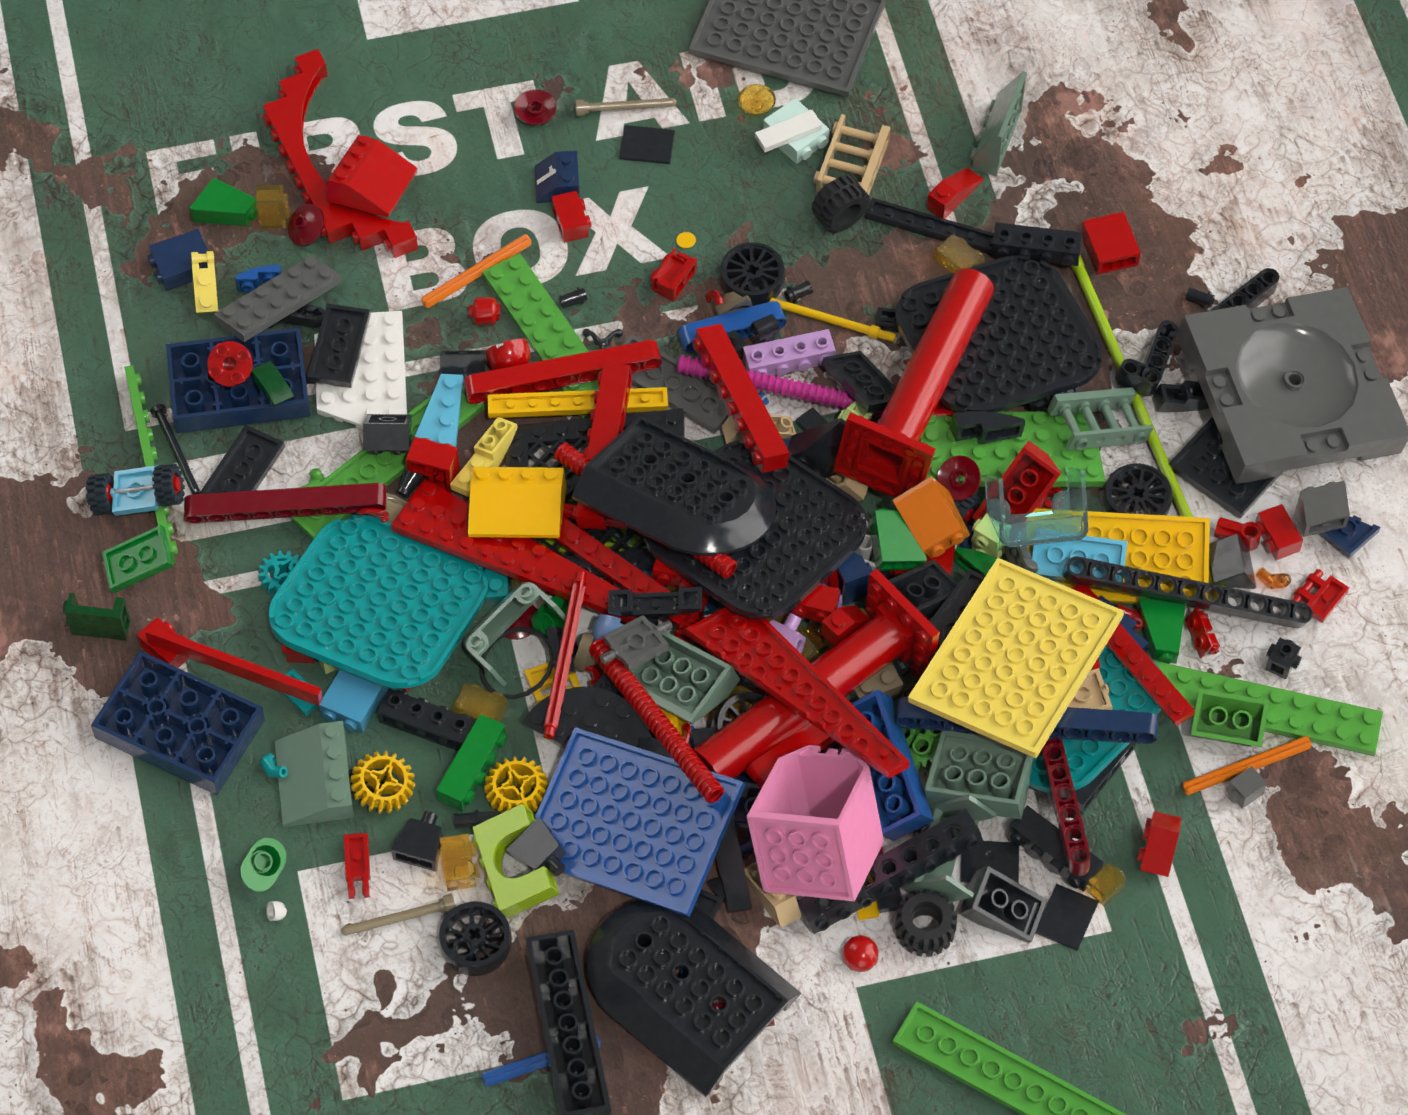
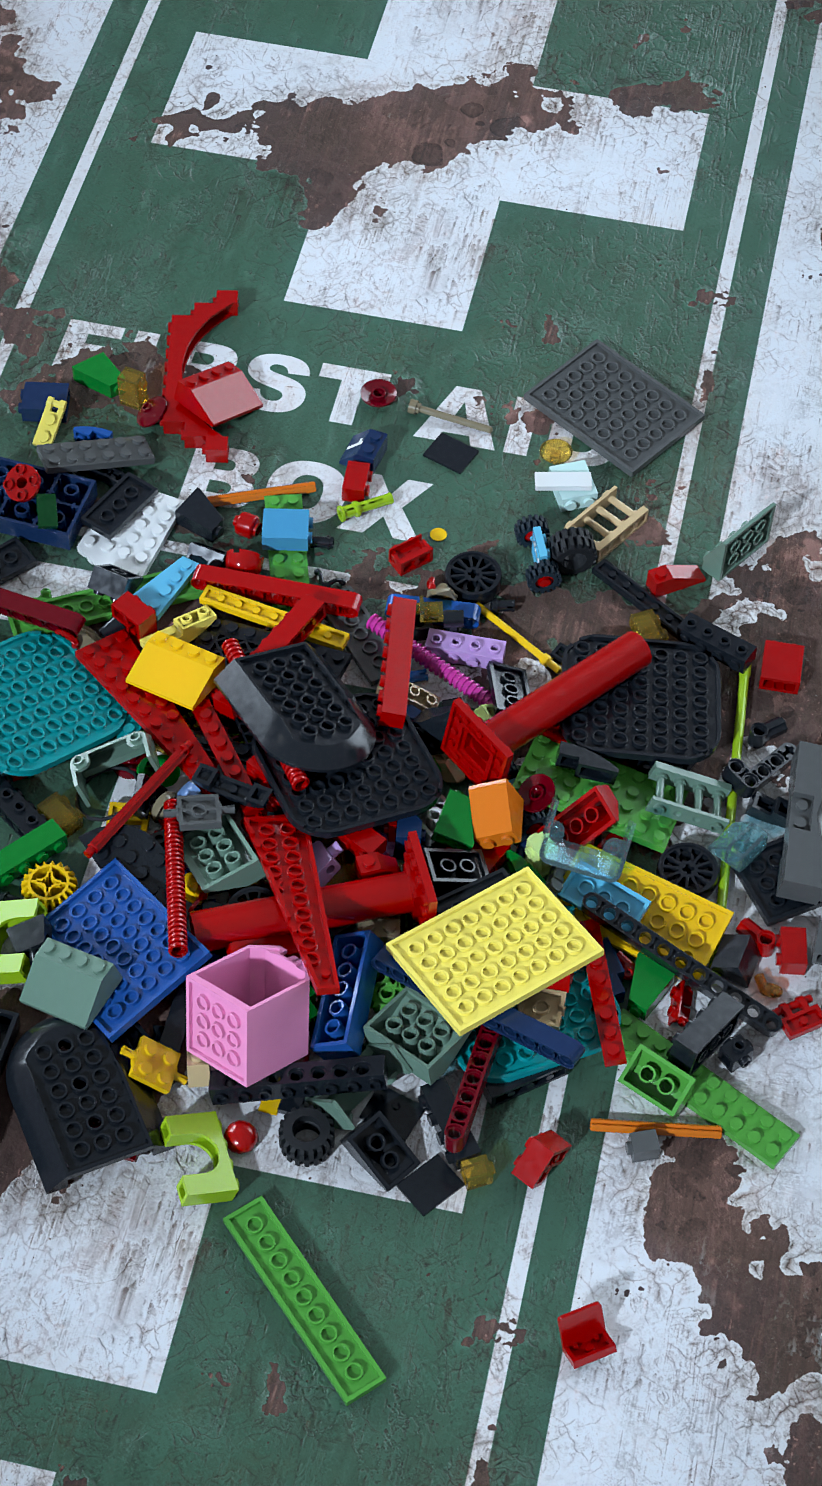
camera: 25 degrees right, 5 degrees down
none -> sand green slope [19,937,123,1030]
none -> yellow plate [120,1035,188,1095]
none -> lime arch [160,1111,239,1207]
none -> black slope [175,487,224,543]
none -> dark azure brick [262,508,313,551]
none -> lime pin [337,492,394,522]
none -> clear yellow bracket [416,595,443,622]
none -> black plate [514,514,562,594]
none -> red bracket [557,1301,617,1369]
none -> black brick [666,991,744,1076]
none -> clear light blue slope [708,822,769,873]
none -> black piece [747,717,788,749]

